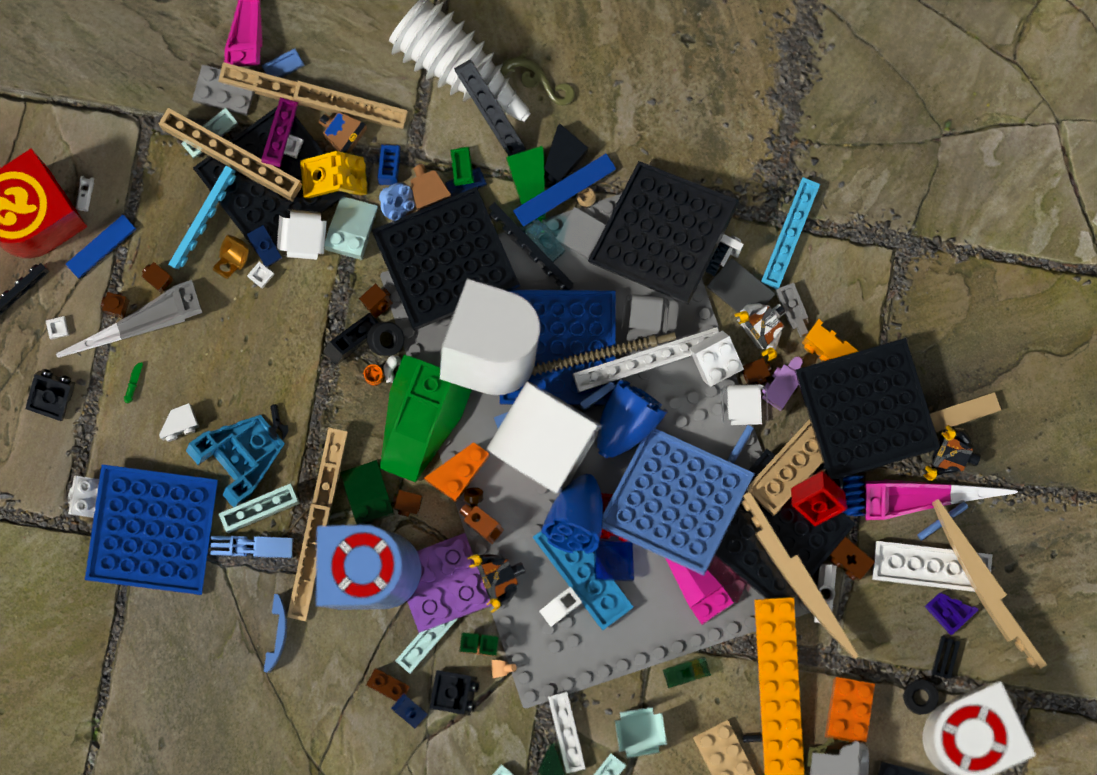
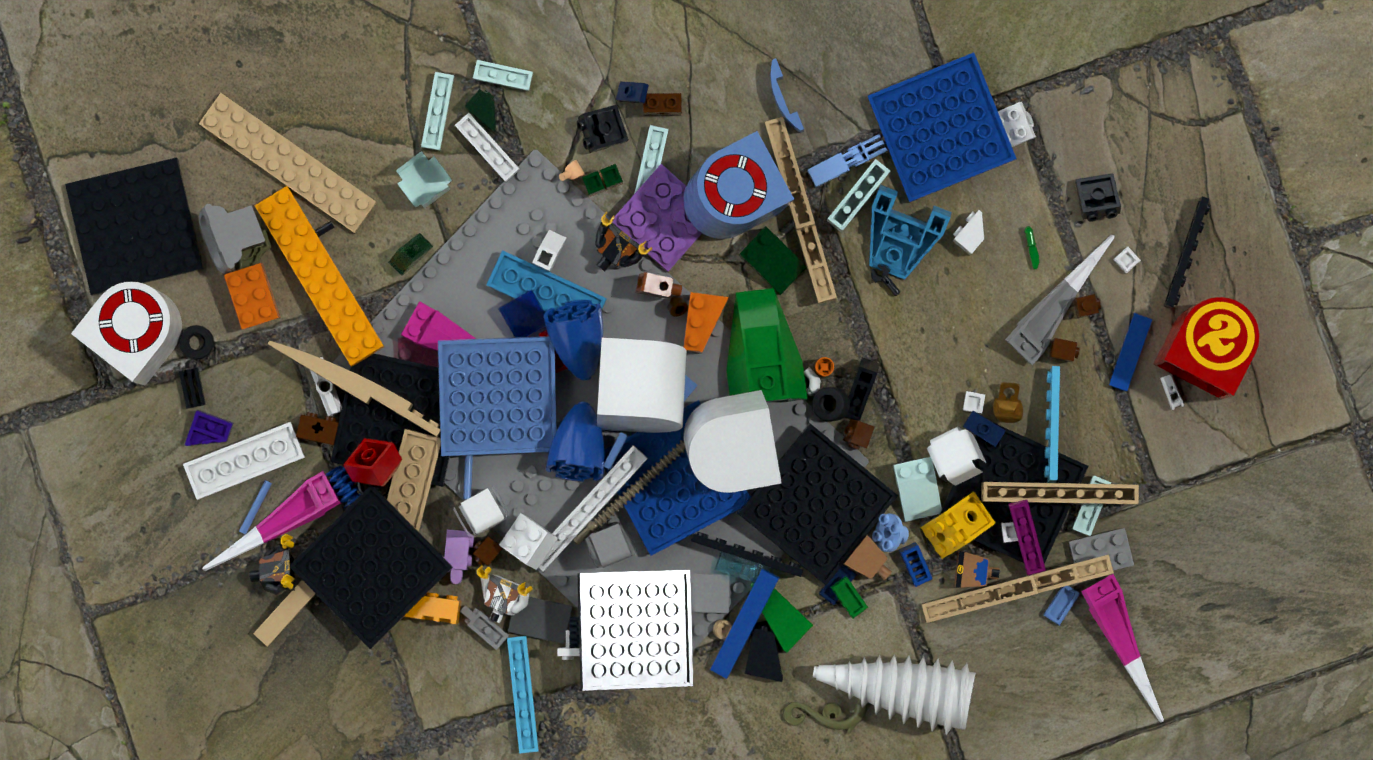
camera: 150 degrees right, 5 degrees up
reddish brown brick [392,490,423,517] -> none
black plate [454,59,526,156] -> none
tan slope [932,499,1047,669] -> none

